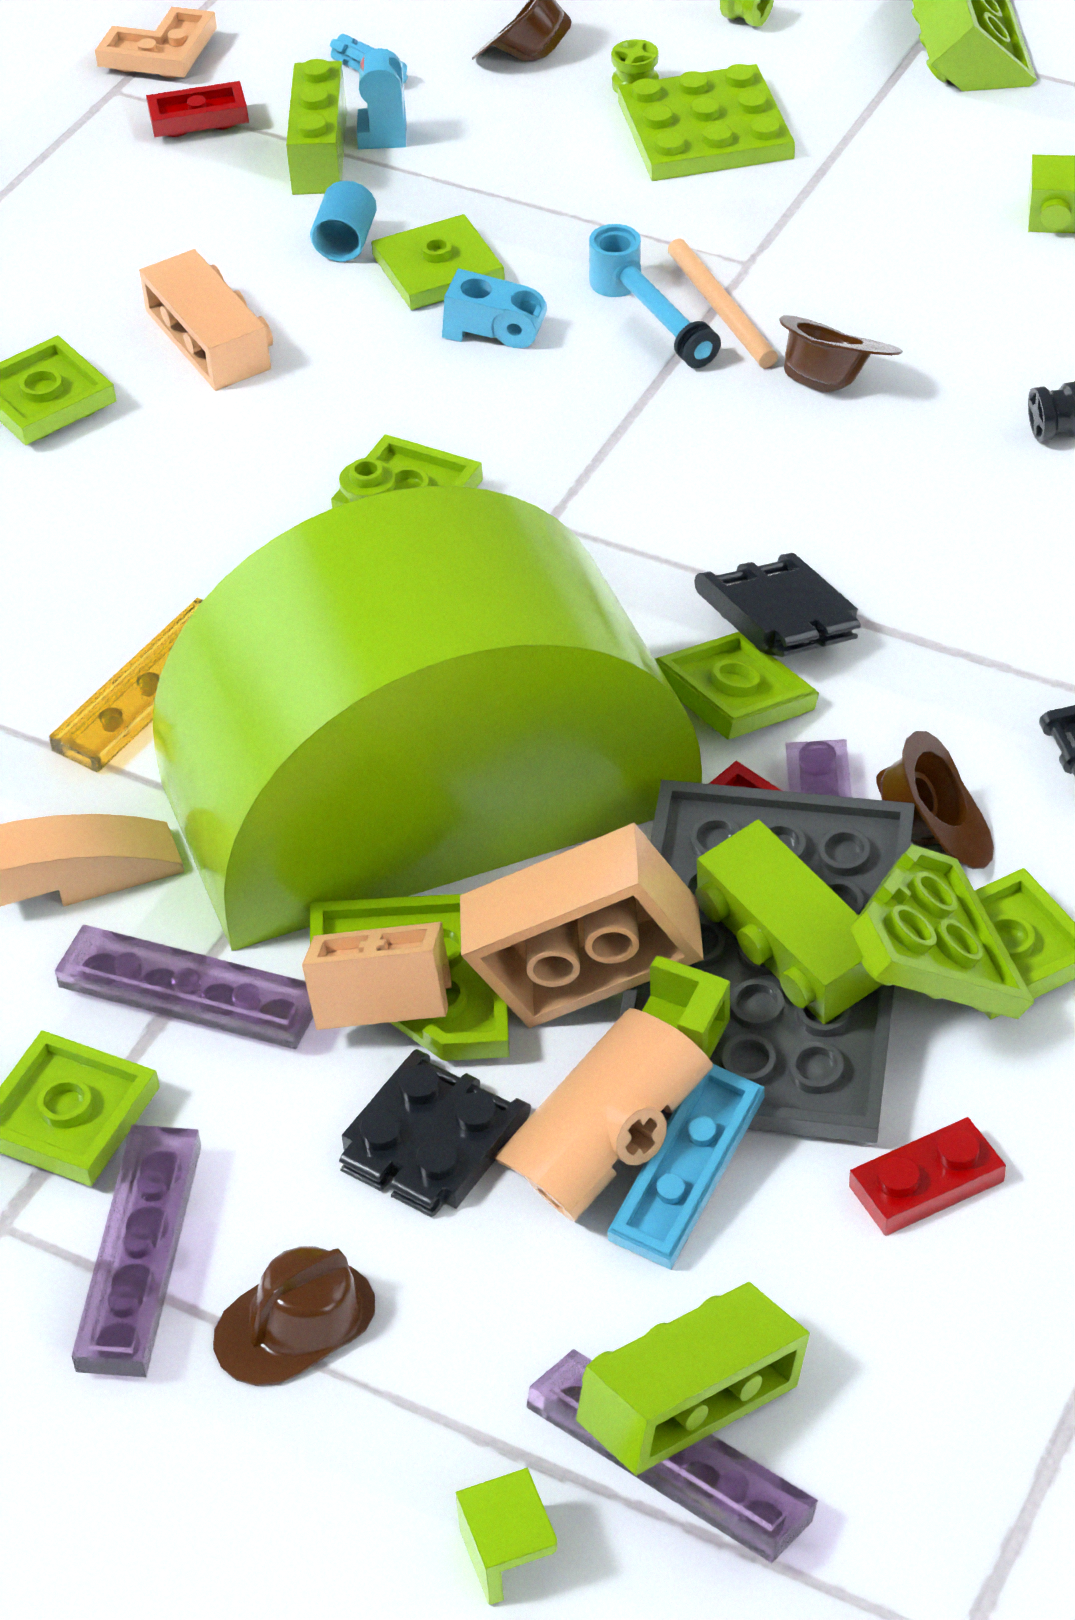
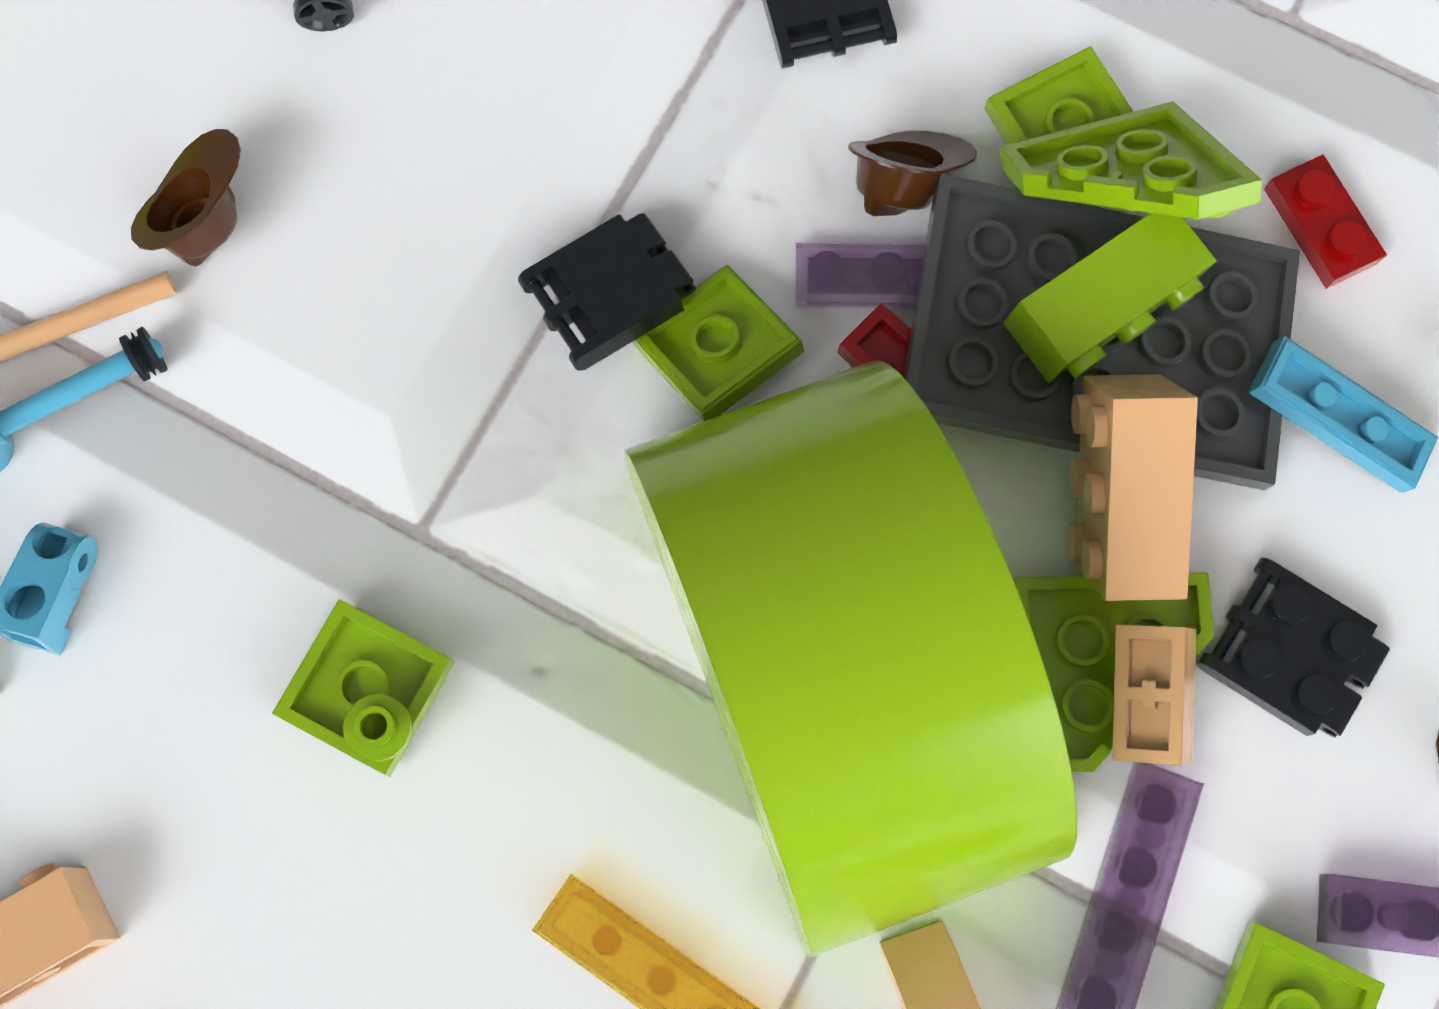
camera: 90 degrees left, 30 degrees up
light nougat panel [494,1008,713,1222] -> none
lime panel [642,956,730,1059] -> none

